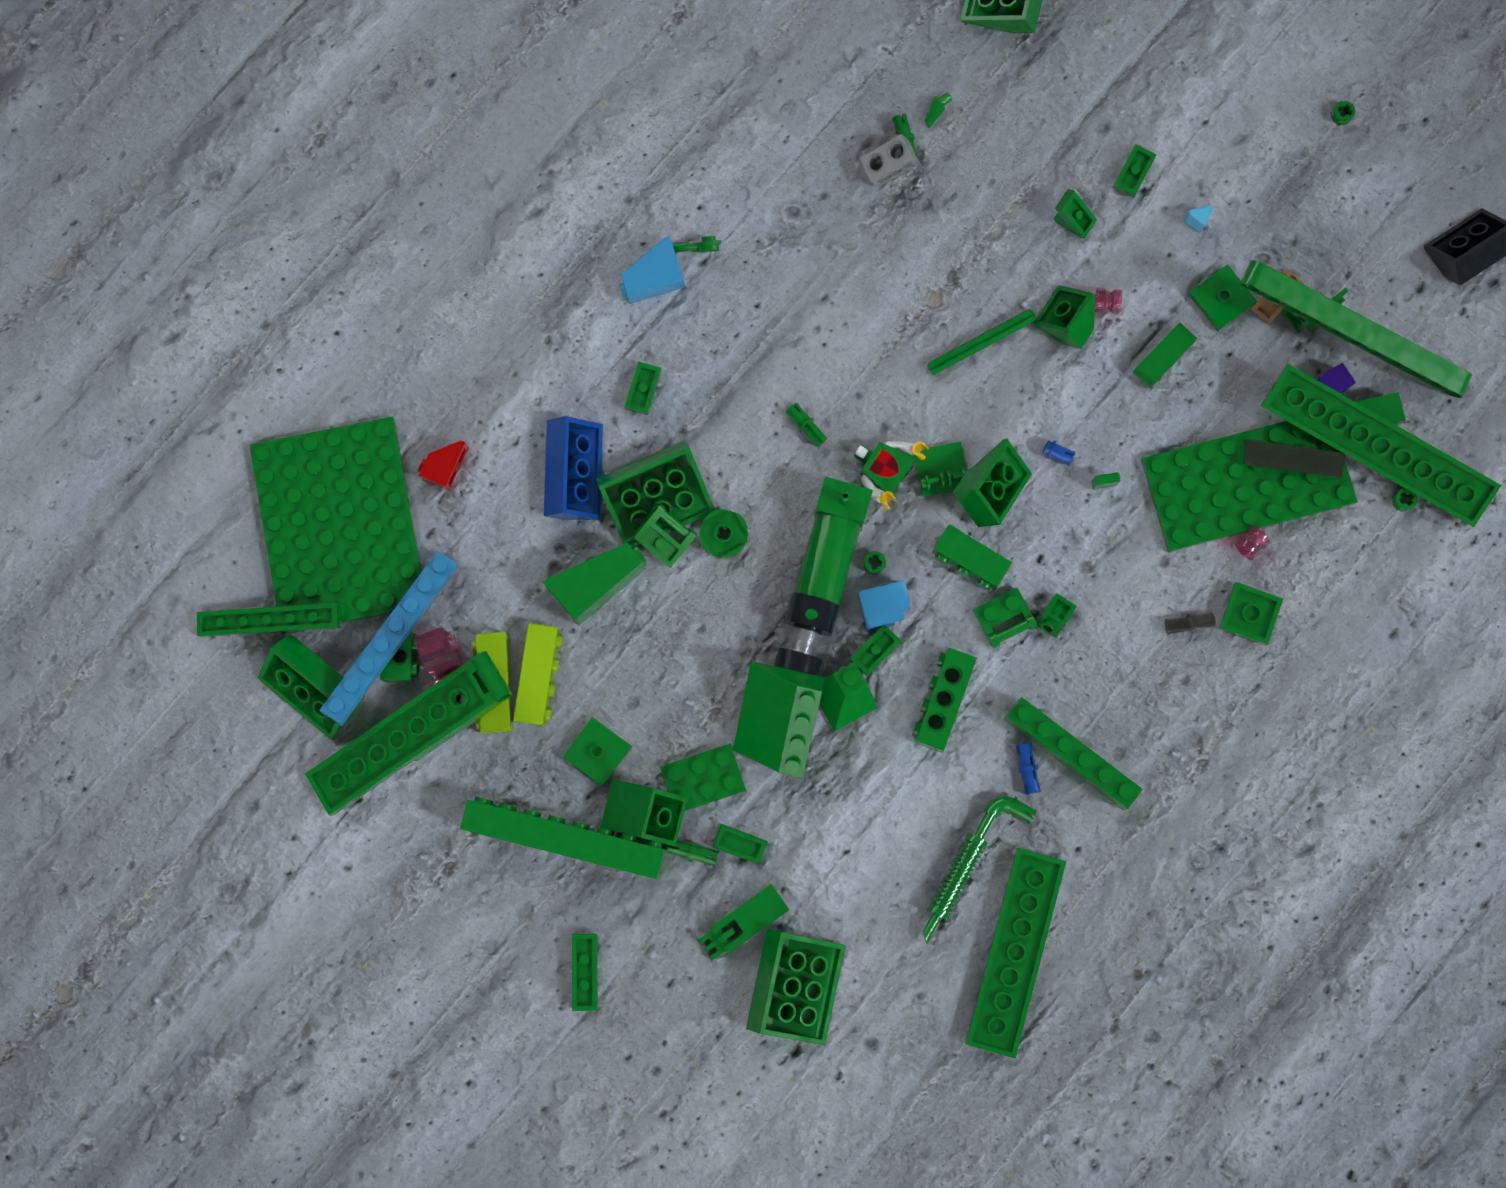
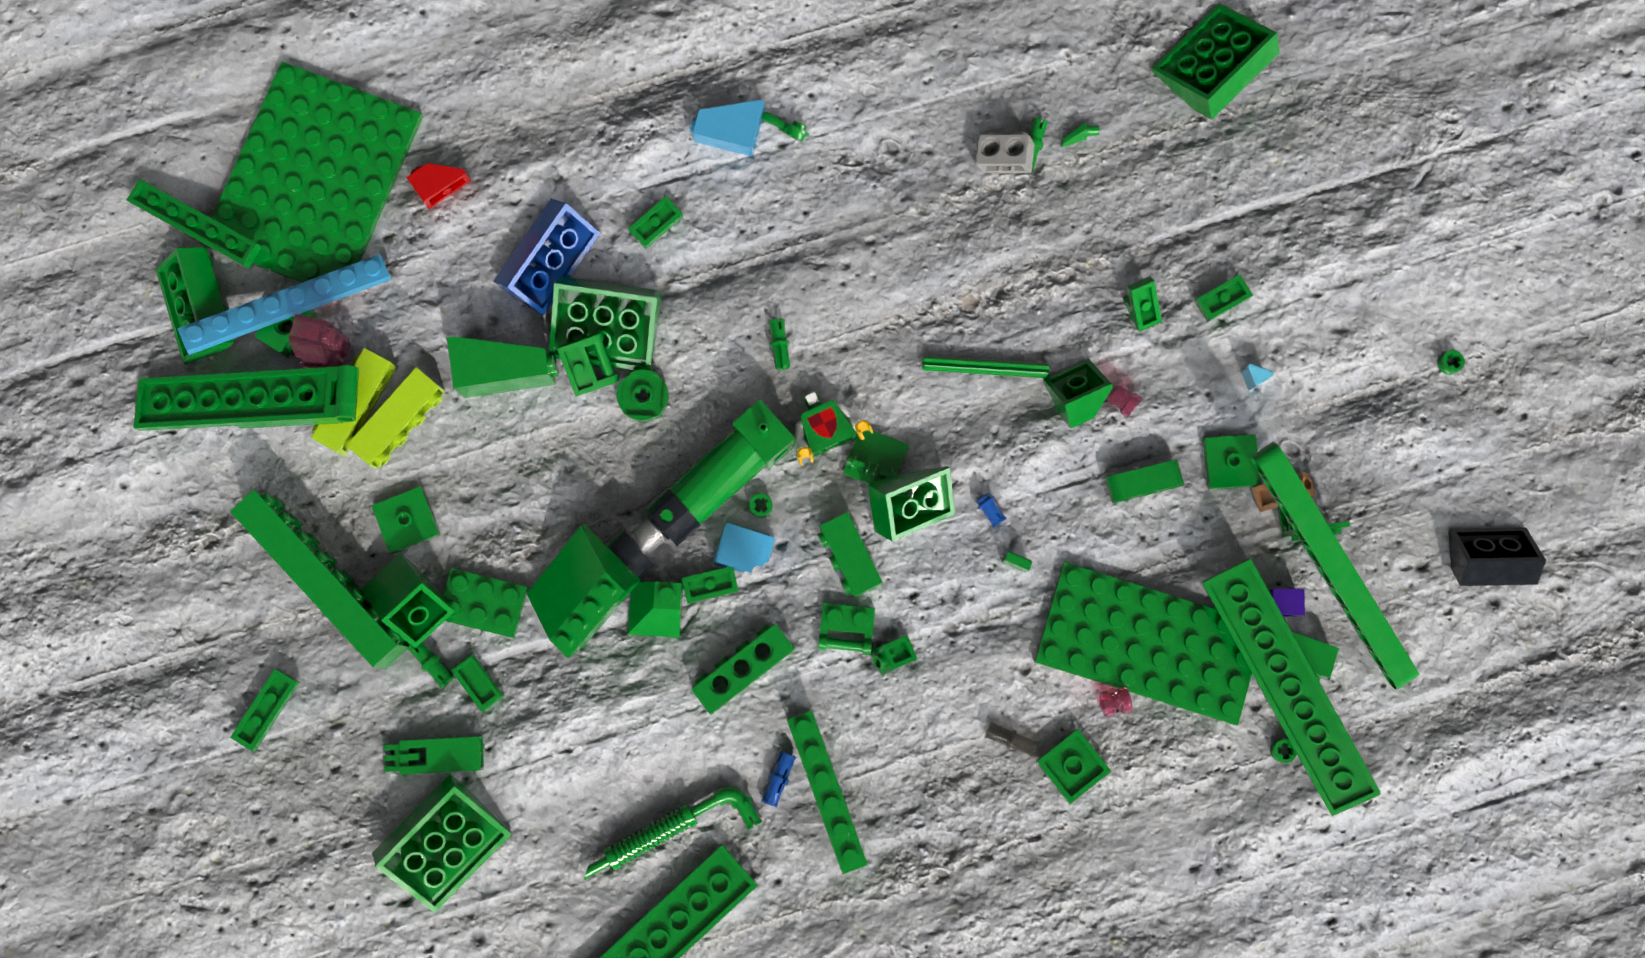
camera: 25 degrees right, 0 degrees up
clear smoke tile [1242,439,1345,479] -> none

